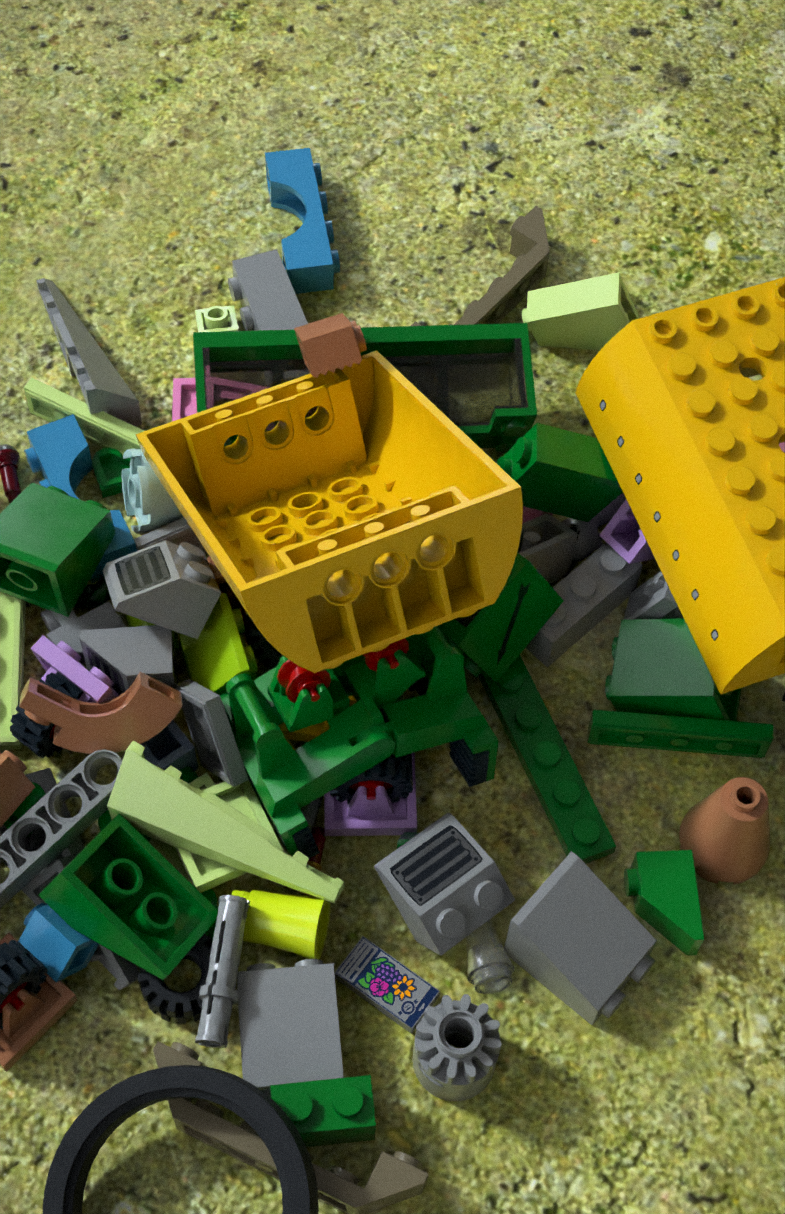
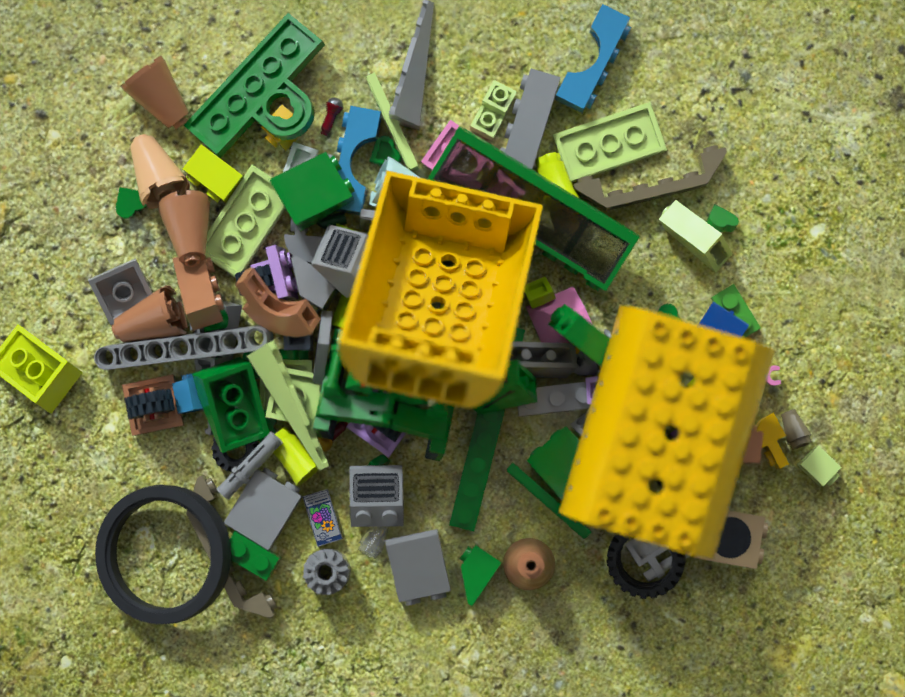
camera: 45 degrees right, 25 degrees up
nougat brick [294,313,367,378] -> none
none -> yellowish green tile [553,102,667,183]

